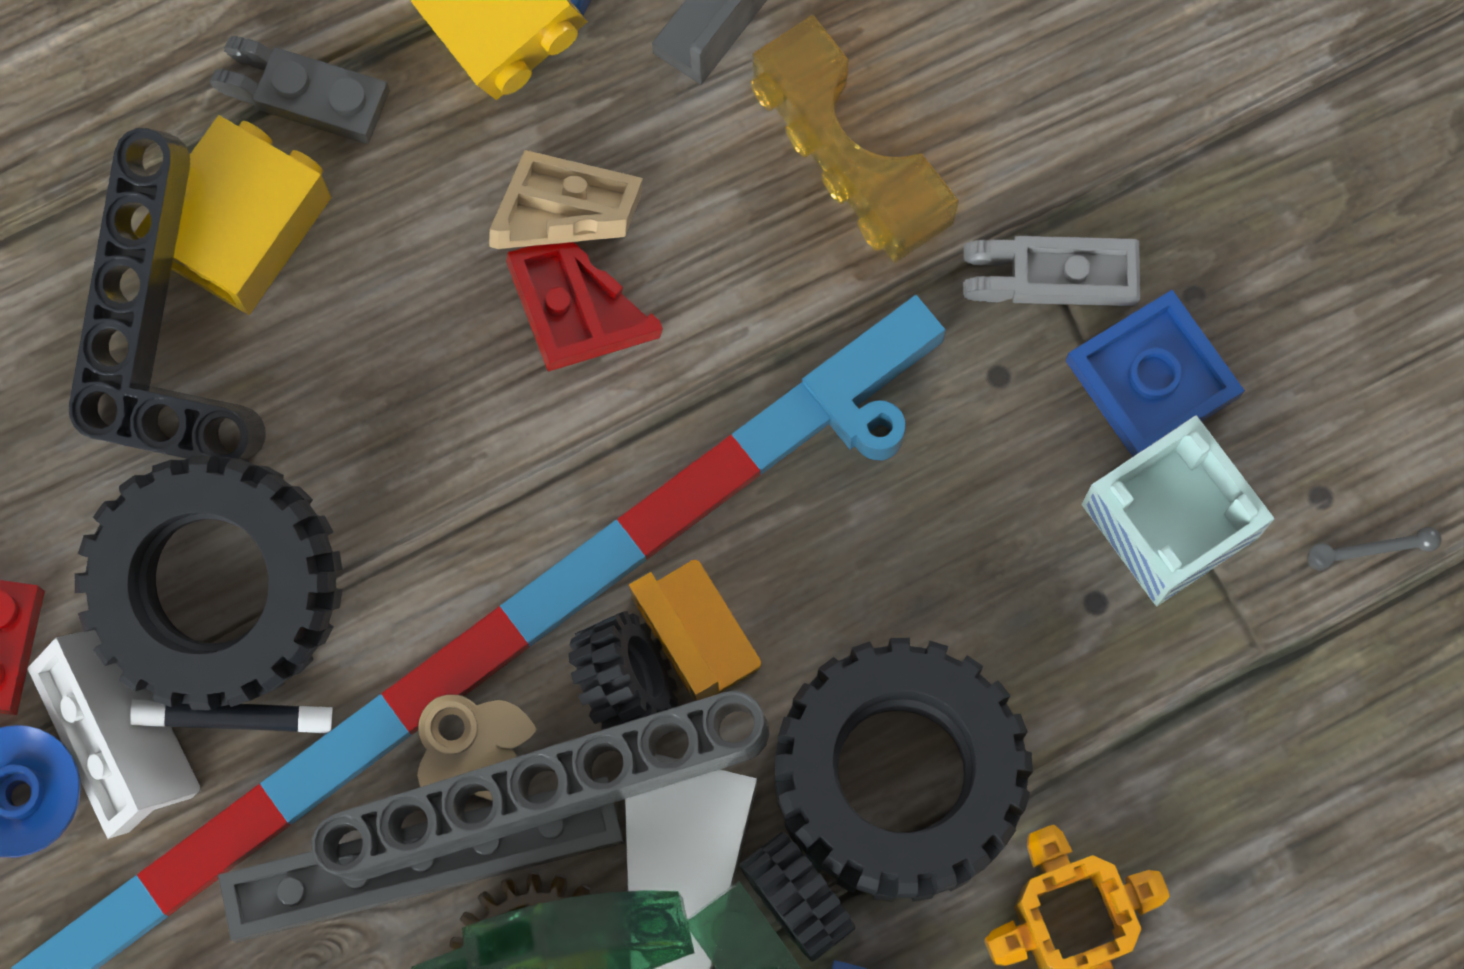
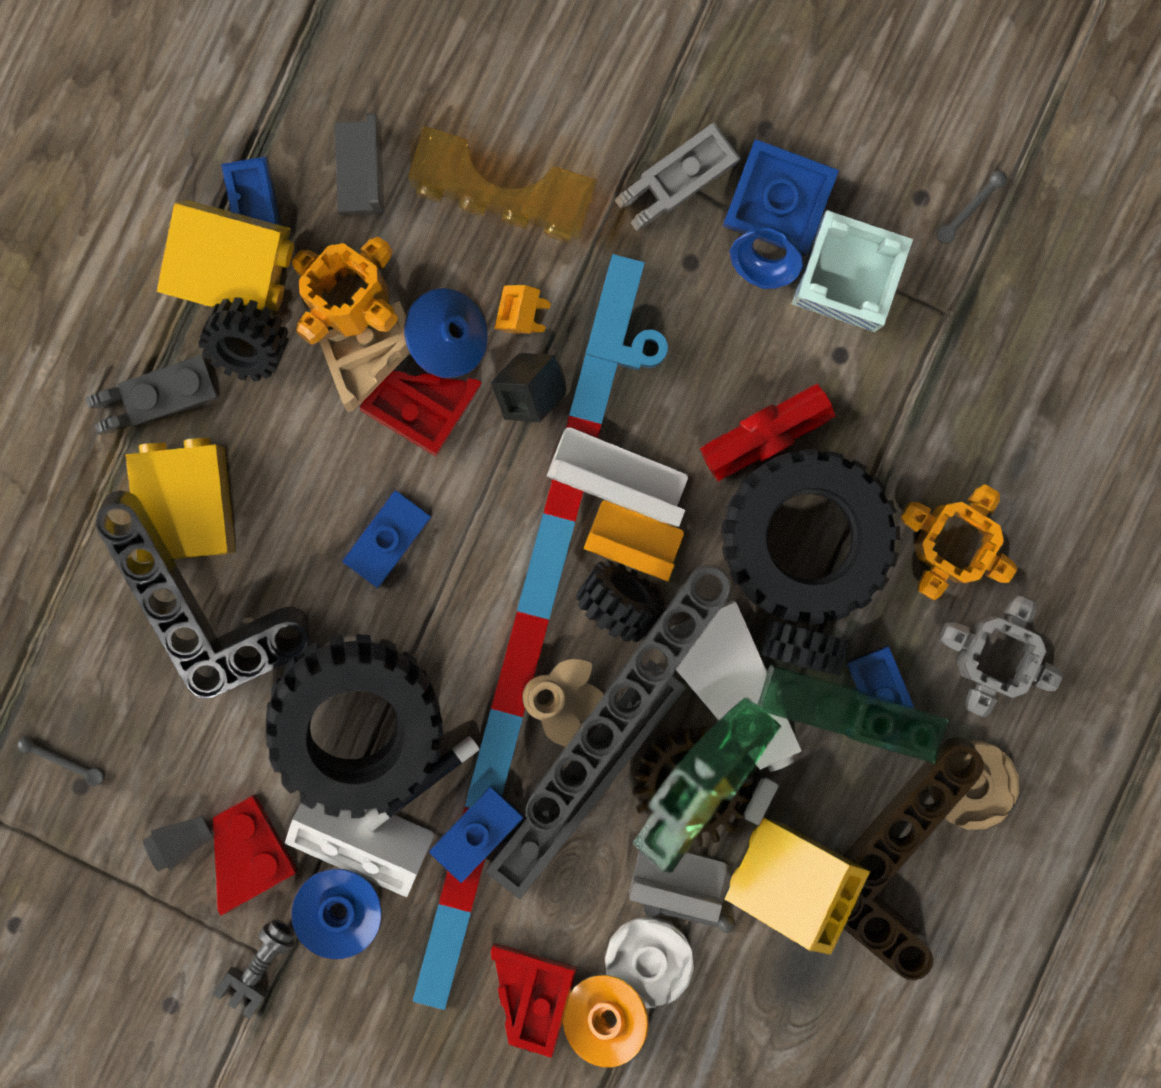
camera: 40 degrees left, 15 degrees up
none -> black tyre [199,298,289,381]
none -> light orange piece [292,236,398,345]
none -> blue plate [342,490,432,588]
none -> blue dish [404,288,488,378]
none -> blue plate [429,785,524,883]
none -> pearl dark grey panel [491,353,566,422]
none -> light orange tile [494,285,551,334]
none -> white panel [546,428,688,527]
none -> red piece [699,383,836,482]
none -> blue piece [729,227,803,289]

